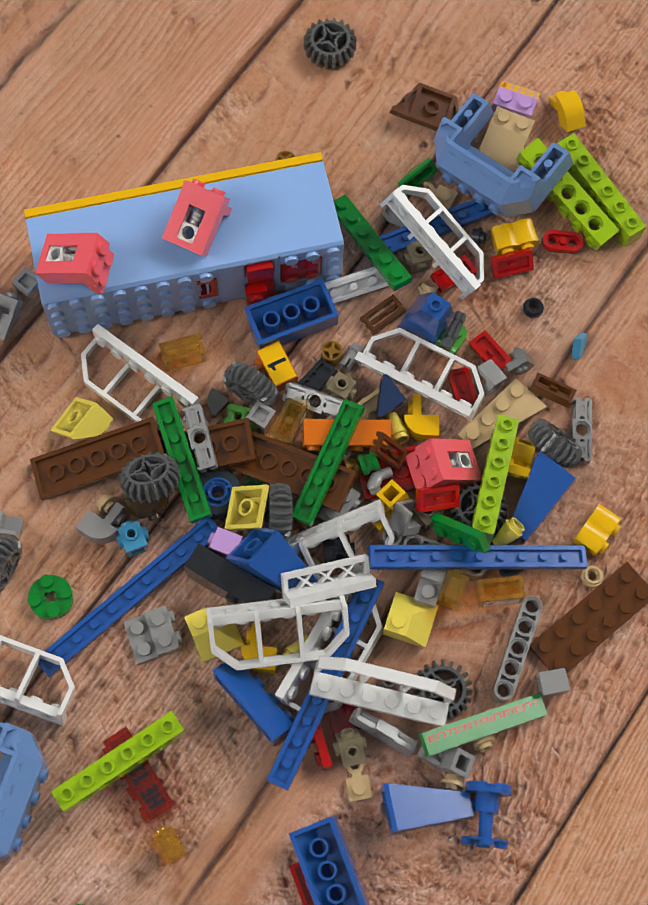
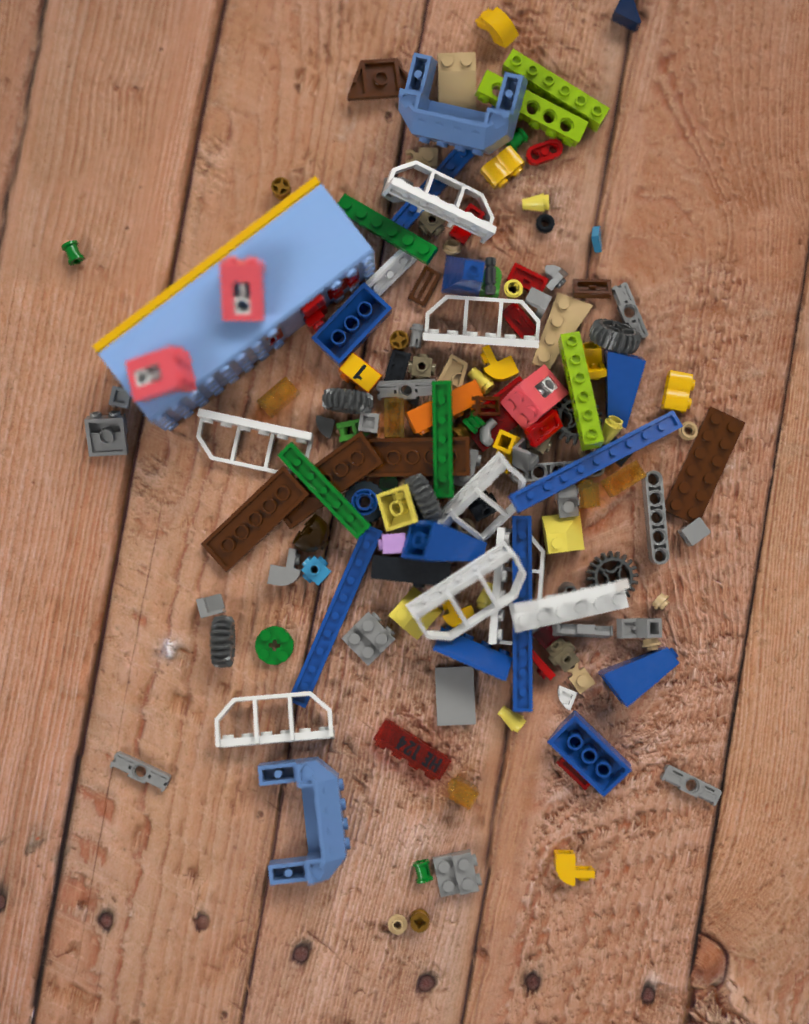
camera: 20 degrees left, 15 degrees up
light yellow slope [50,397,113,440] -> none
lime brick [51,711,186,814] -> none
tan plate [96,494,117,515] -> none
dark grey gear [119,452,180,504] -> none
light grey piece [182,404,218,473] -> none
white fence [281,554,376,608] -> none
dark grey gear [304,17,357,70] -> none
dark blue slope [375,374,406,420] -> none
green slope [397,158,439,196] -> none
tile [419,693,548,757] -> none
green plate [430,513,491,554] -> none
blue piece [461,781,512,849] -> none
black plate [471,227,486,248] -> none
red plate [490,248,534,279] -> none
lavender slope [492,81,540,119] -> none
none -> green bush [61,240,85,265]
none -> light grey tile [435,666,476,726]
none -> light yellow cone [498,705,526,733]
none -> light yellow cone [504,279,523,299]
none -> green bush [505,127,529,152]
none -> light yellow cone [522,193,550,212]
none -> white tile [557,685,577,710]

